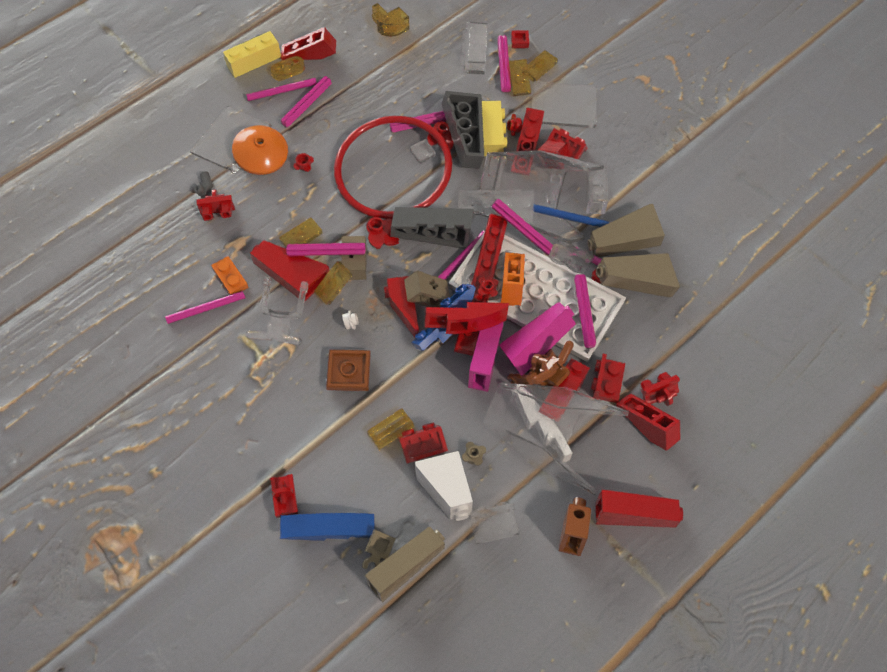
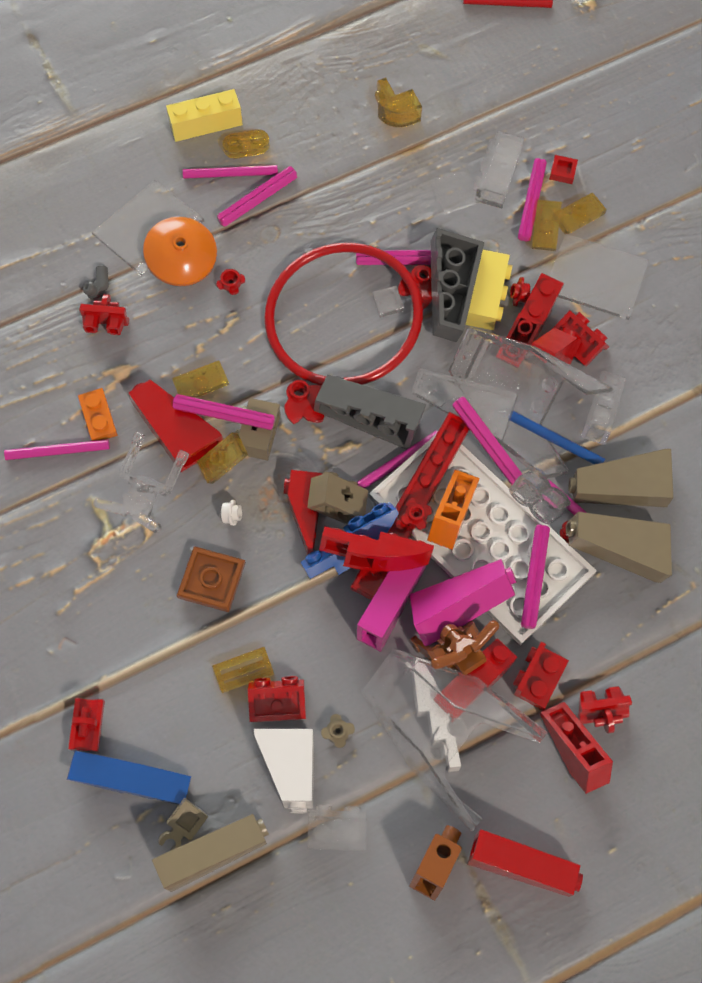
camera: 15 degrees right, 5 degrees up
red slope [281,27,336,61] -> none

